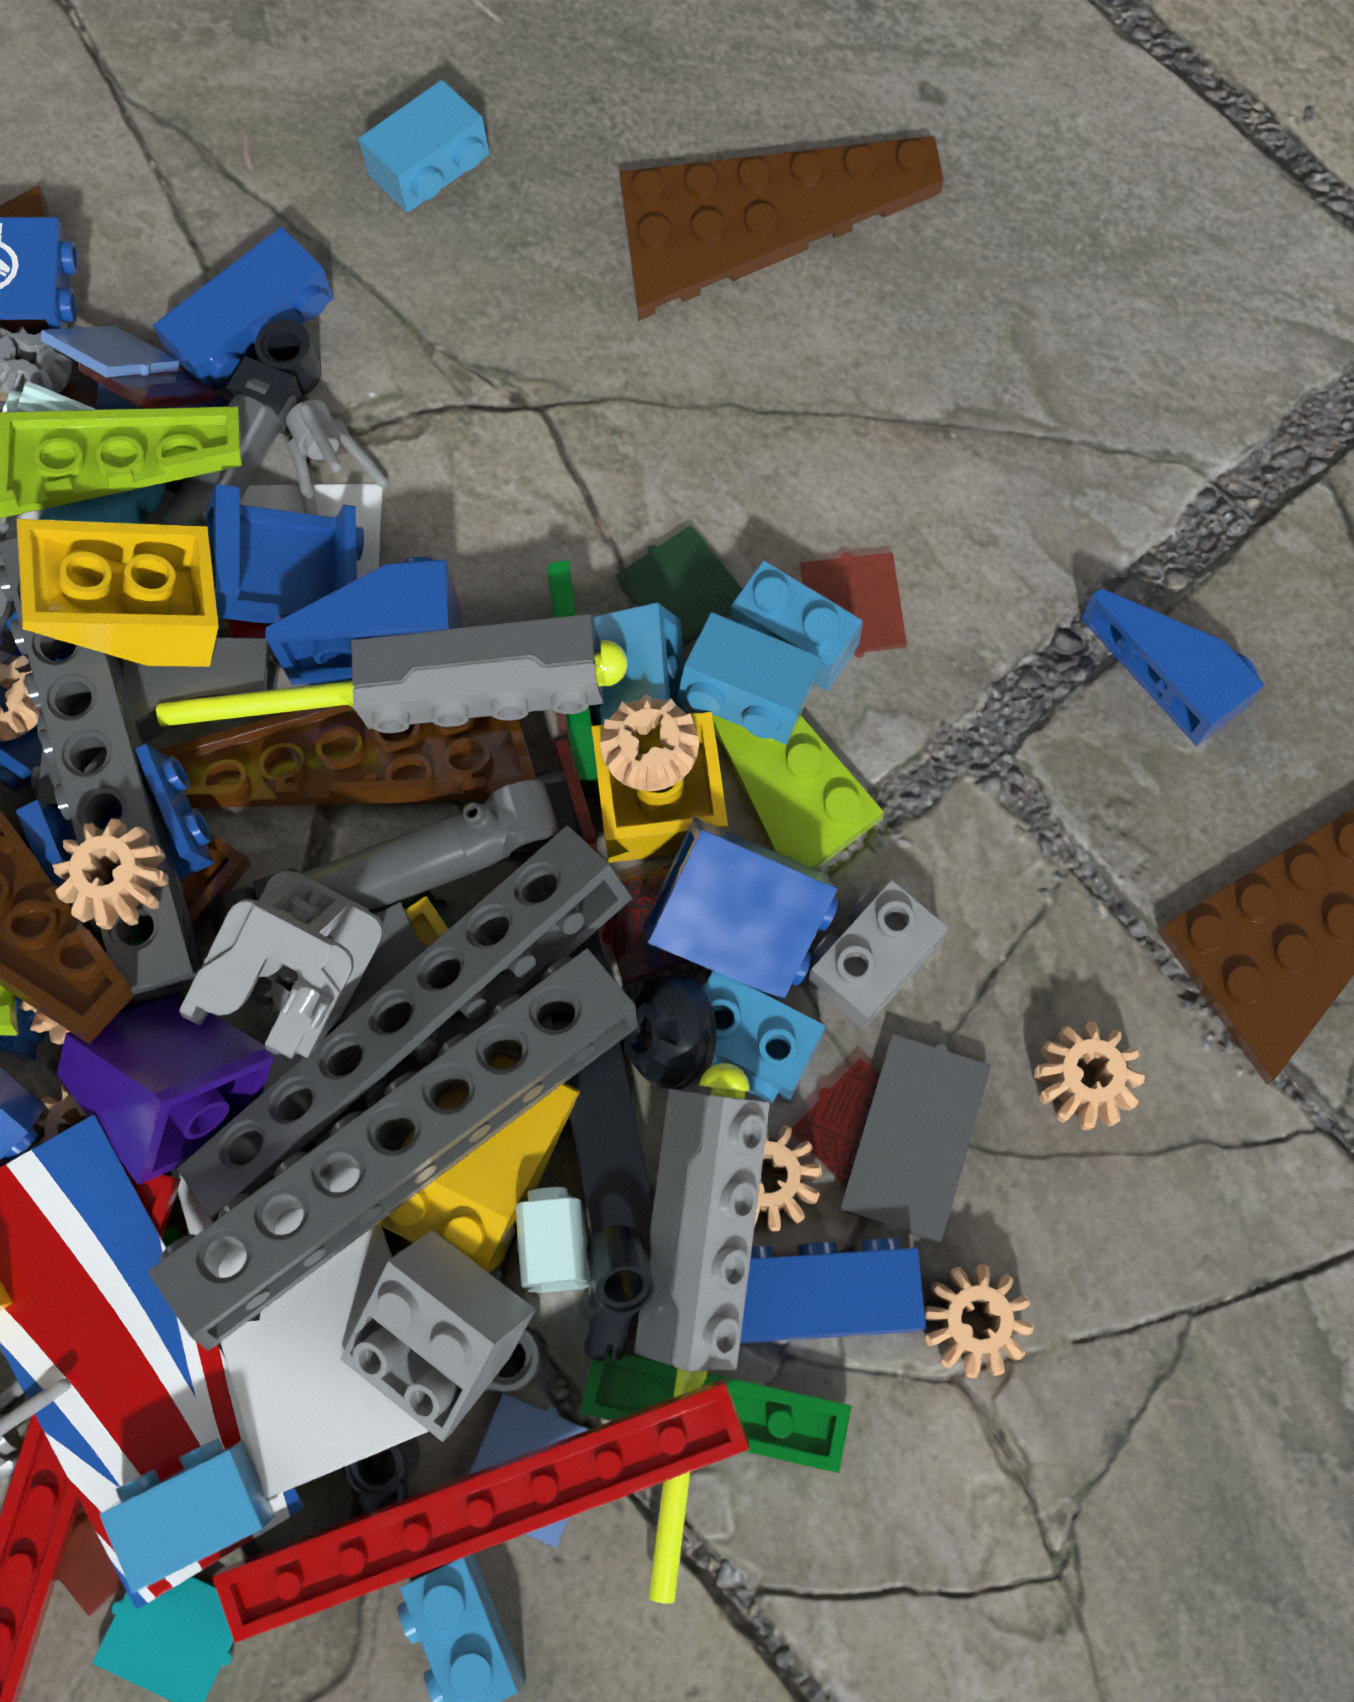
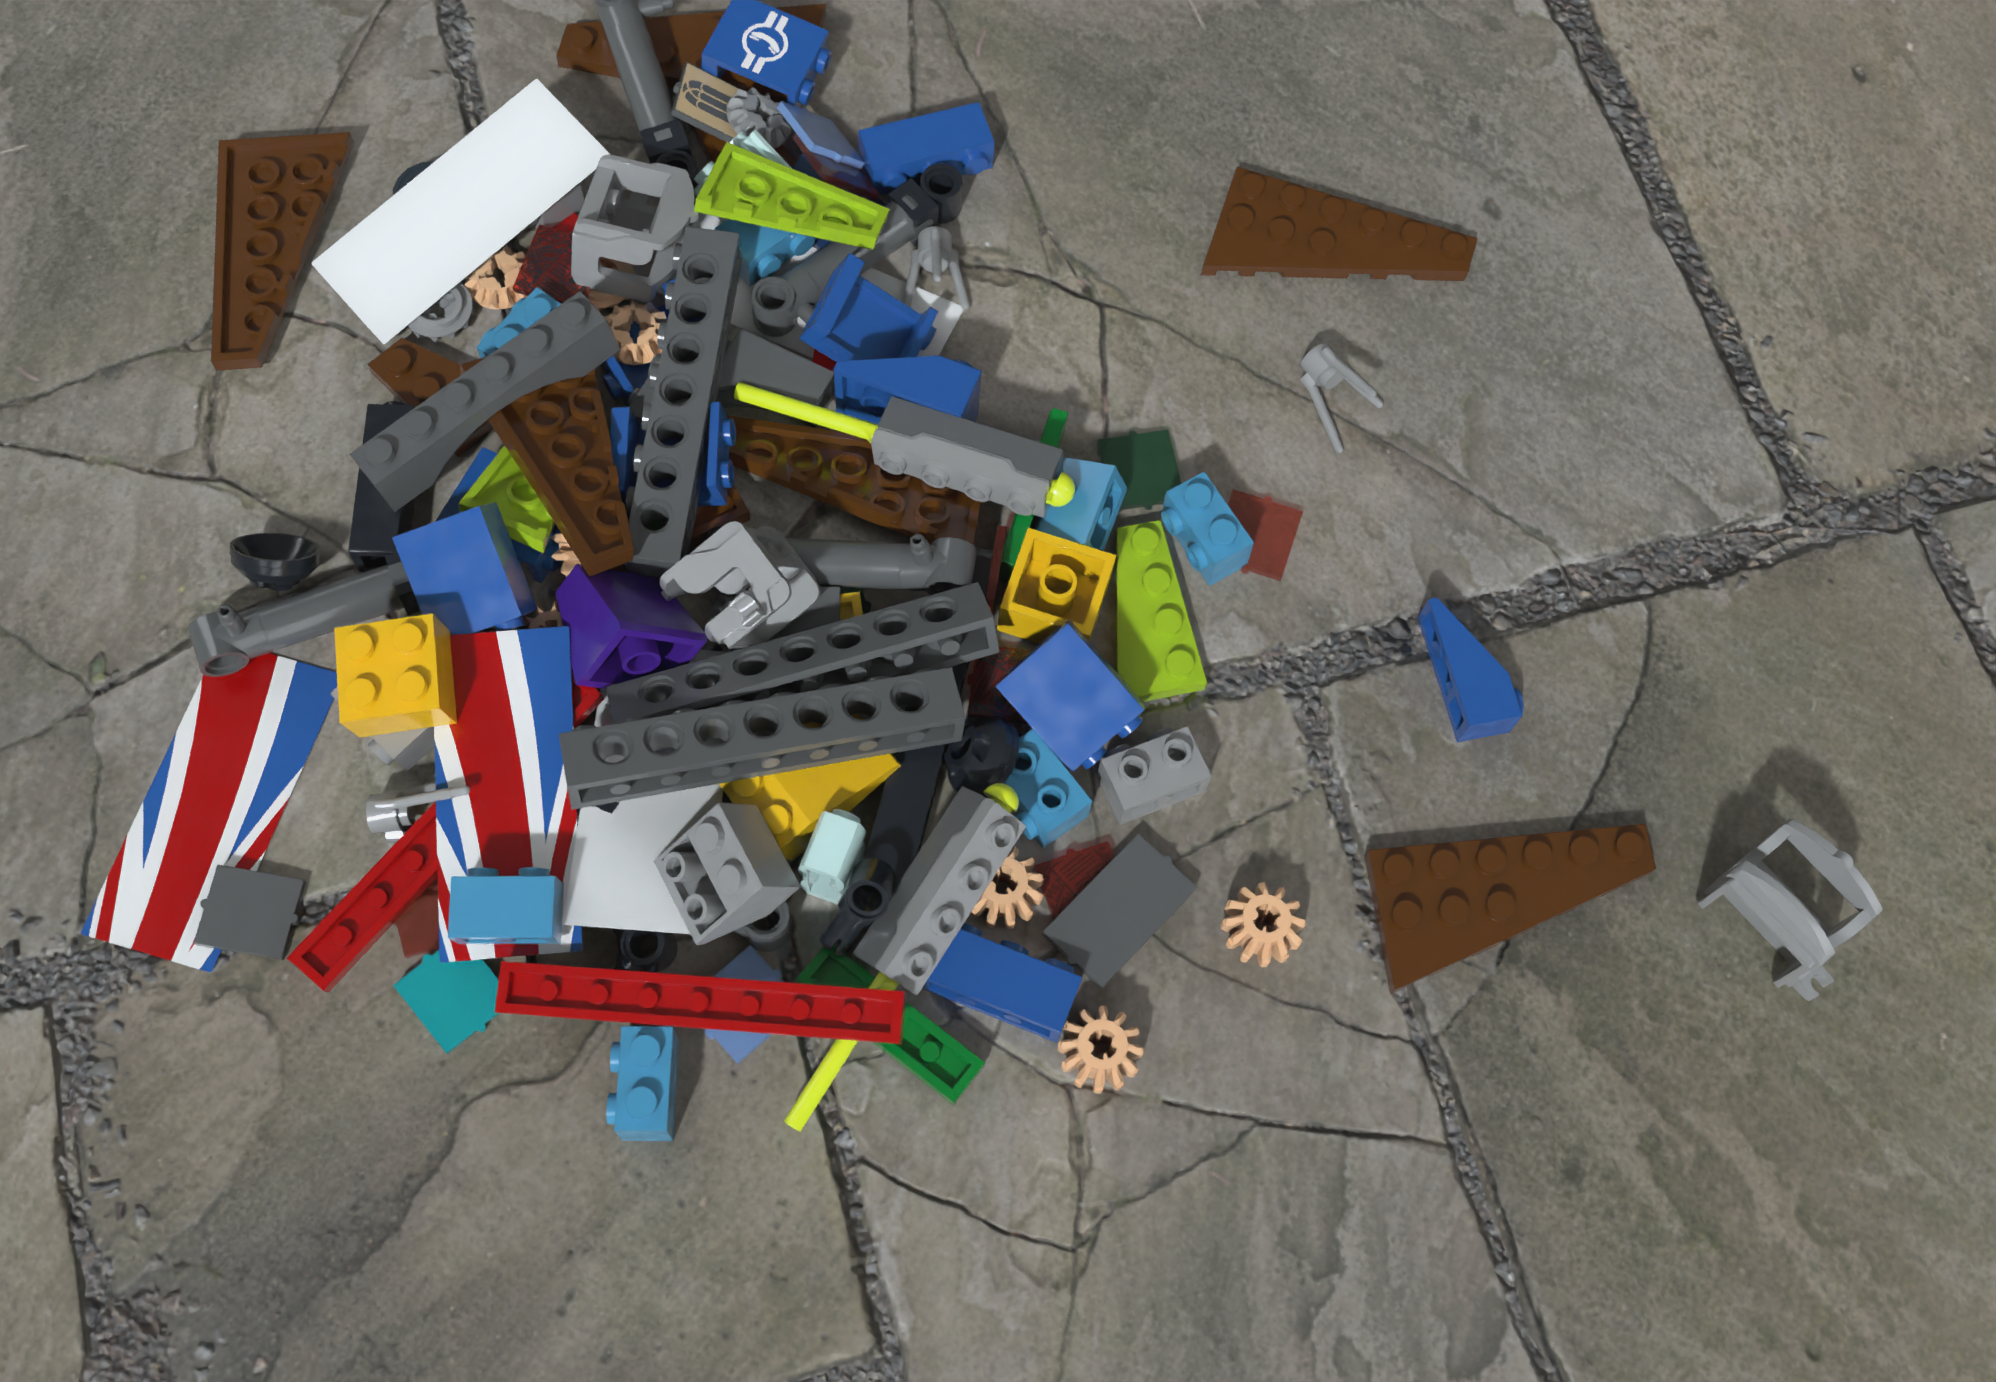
camera: 15 degrees right, 5 degrees down
yellow slope [17,519,219,667] -> none
light nougat gear [52,818,169,930] -> none
dark azure brick [358,80,490,213] -> none
light nougat gear [600,694,699,791] -> none
dark azure brick [677,612,823,745] -> none
none -> light grey plant [1300,343,1383,453]

